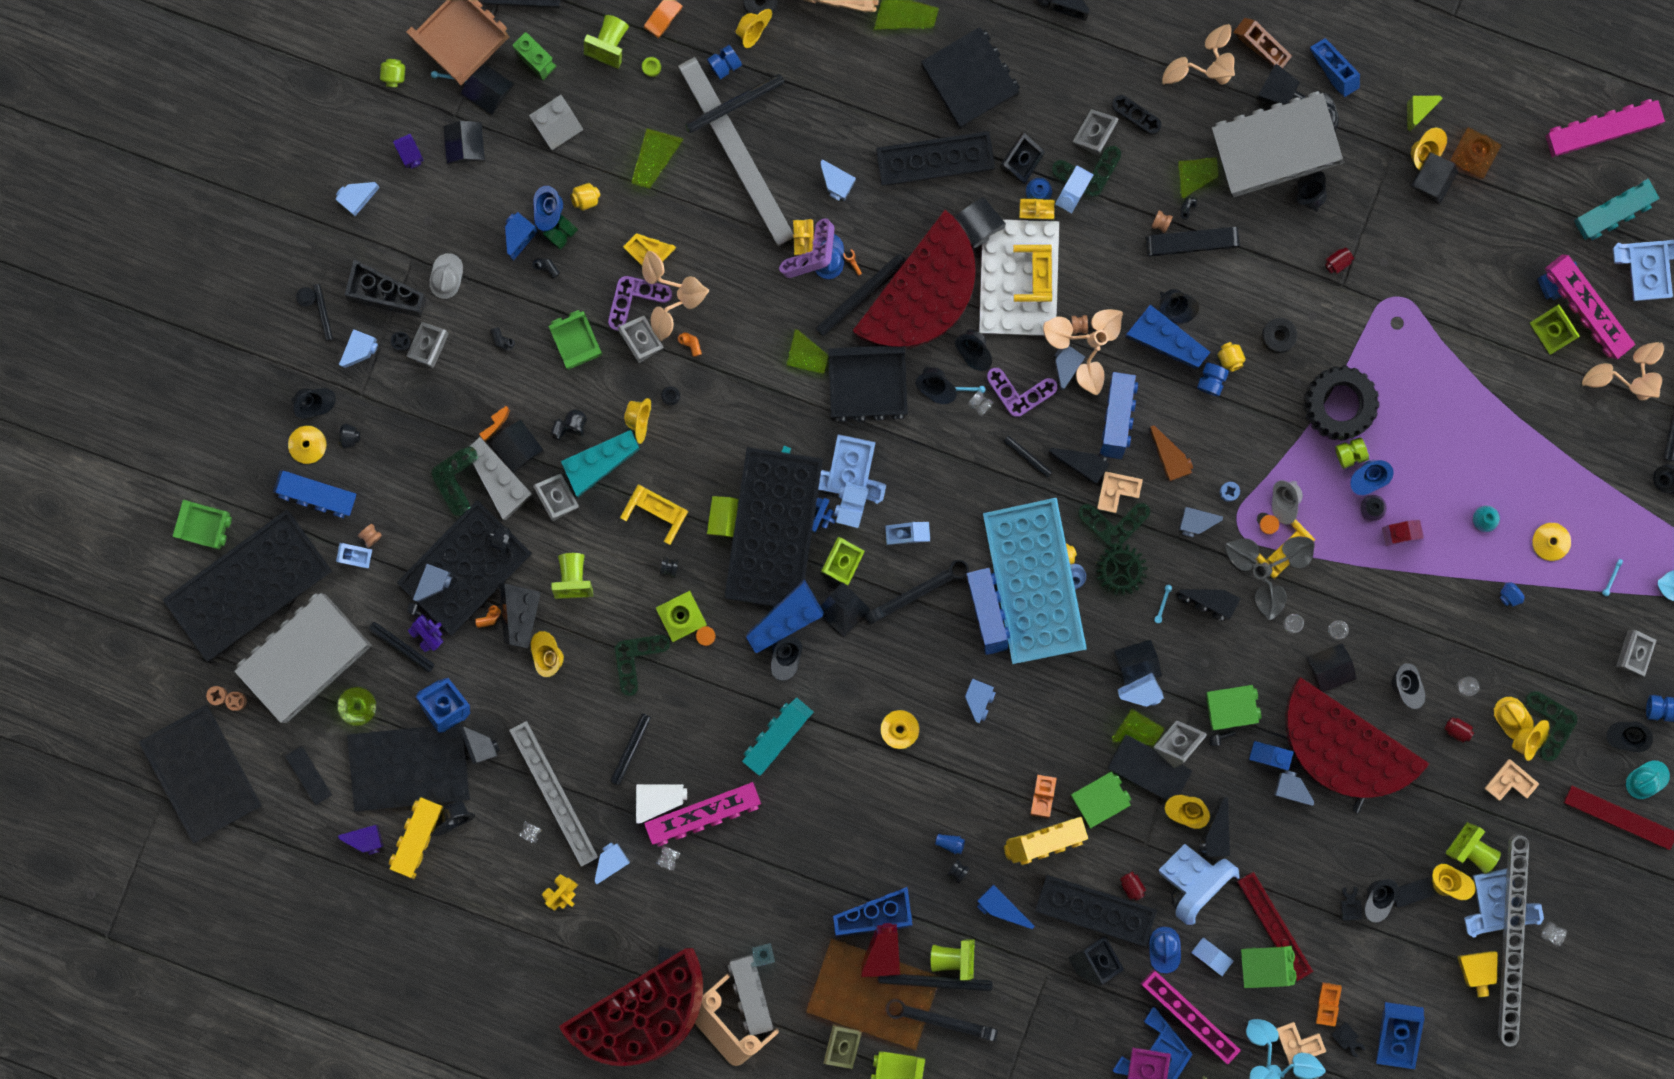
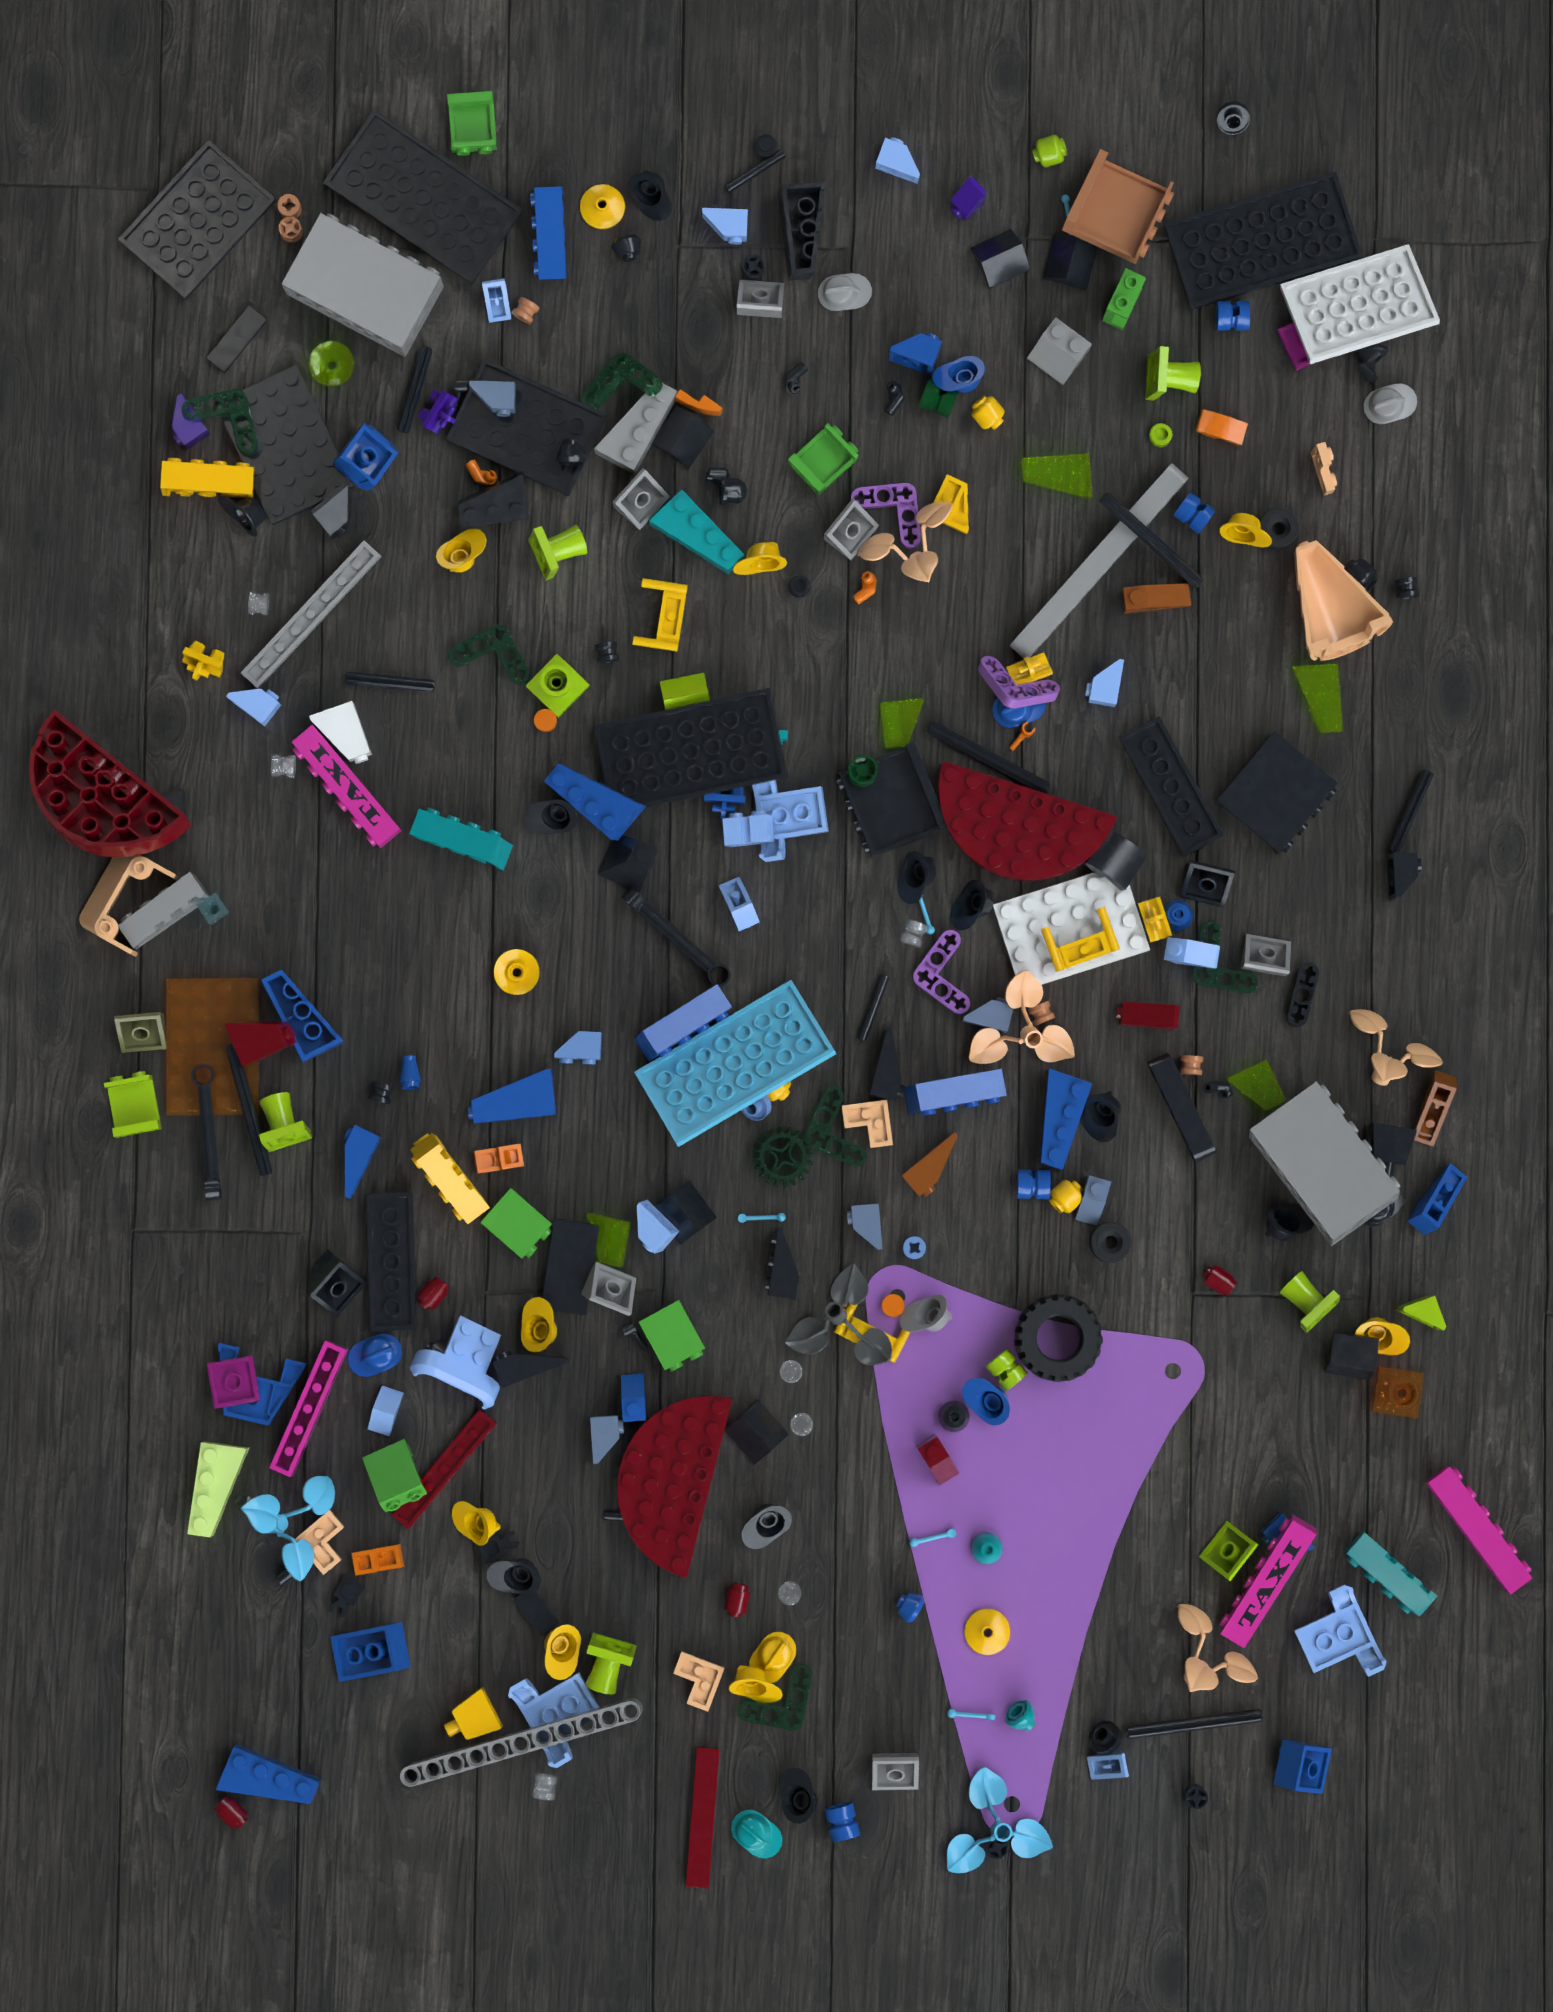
camera: 65 degrees right, 0 degrees up
lime slope [821,537,865,585] -> none
none -> clear green beam [181,389,258,455]
none -> yellow piece [452,1501,501,1546]
none -> blue slope [468,1069,557,1124]
none -> dark green wheel [848,755,878,788]
none -> medium azure hinge [909,1529,956,1547]
none -> teal brick [1005,1700,1035,1731]
none -> sand blue slope [1075,1175,1111,1226]
none -> dark red slope [1116,1001,1180,1031]
none -> dark orange slope [1121,583,1191,614]
none -> lime plant [1280,1271,1340,1333]

